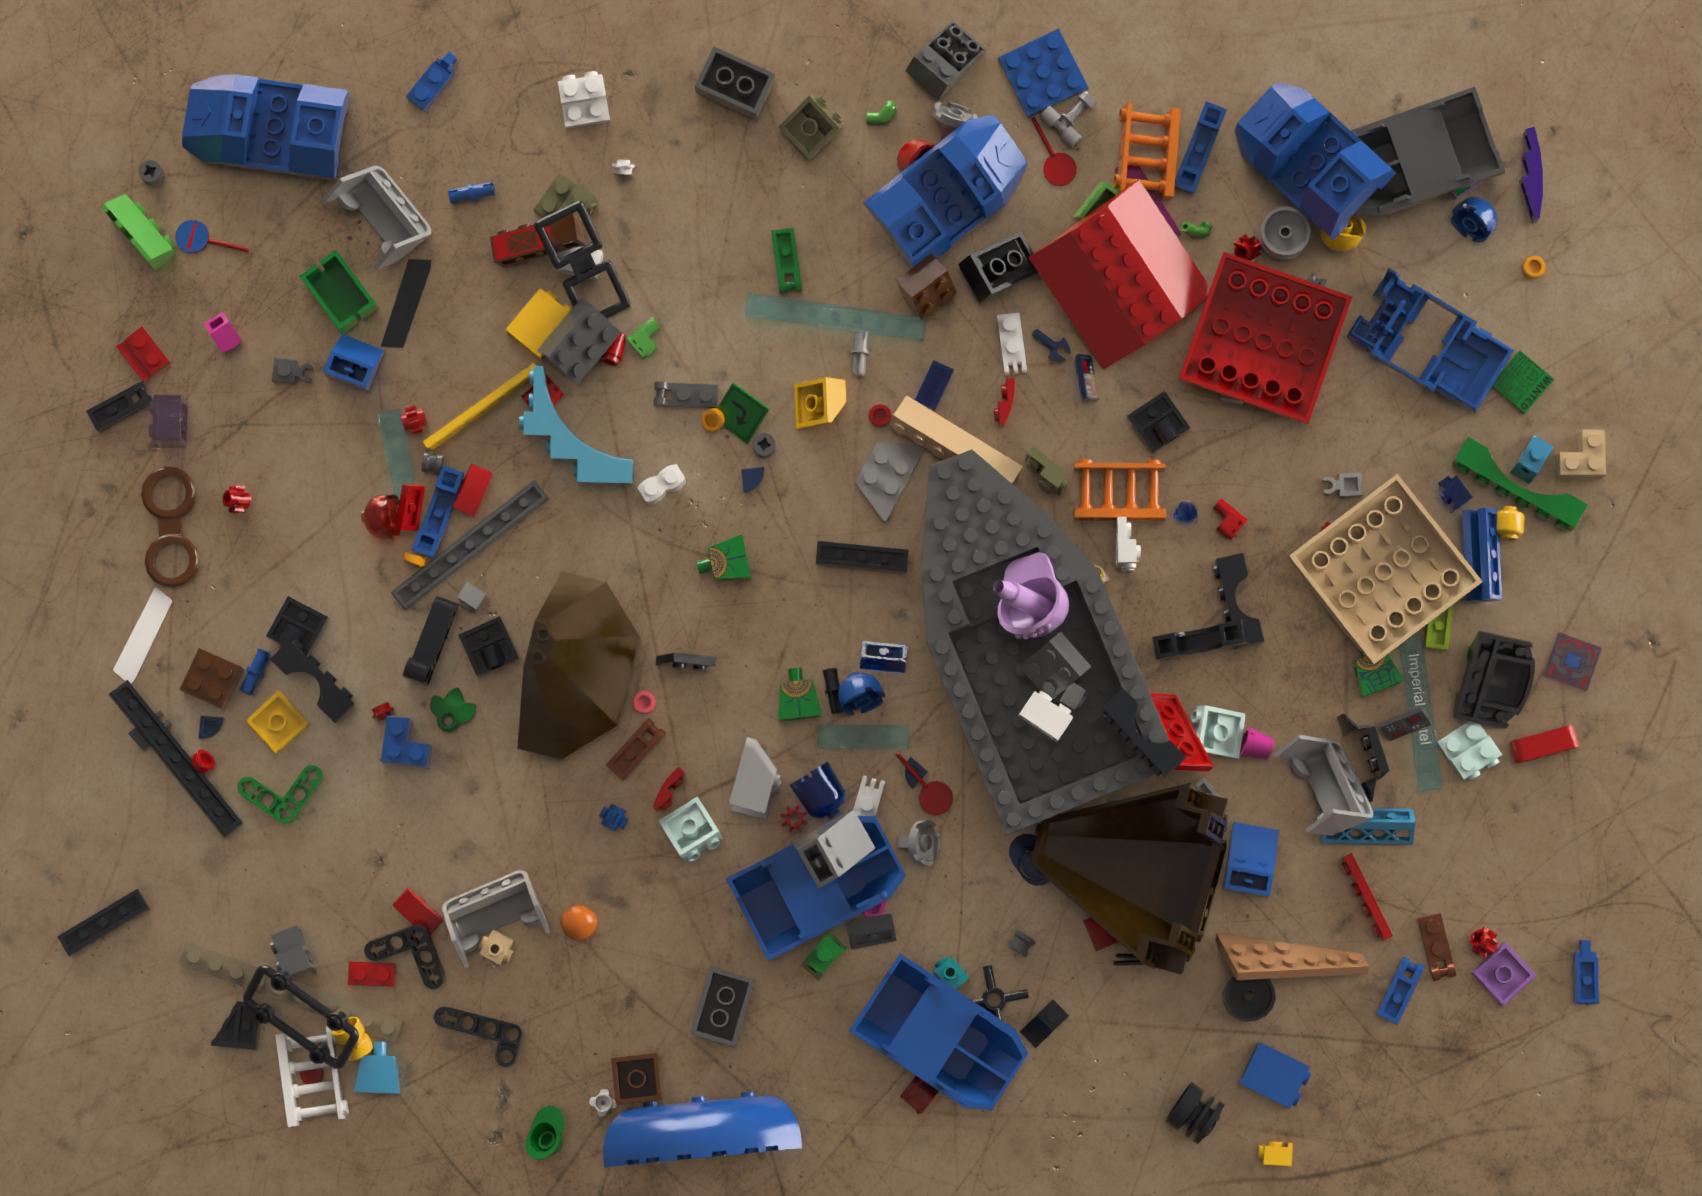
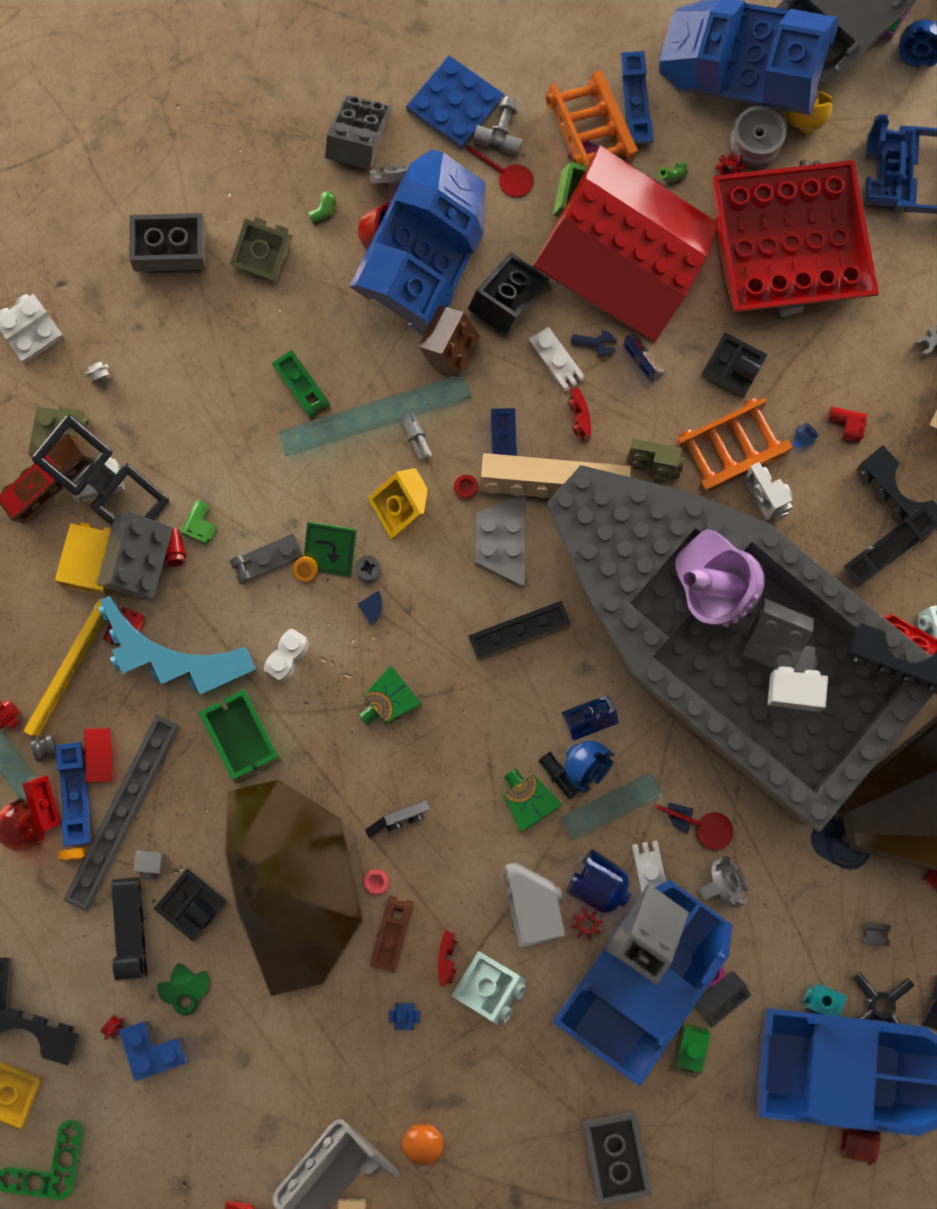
camera: 30 degrees left, 5 degrees down
none -> green piece [198,689,281,784]

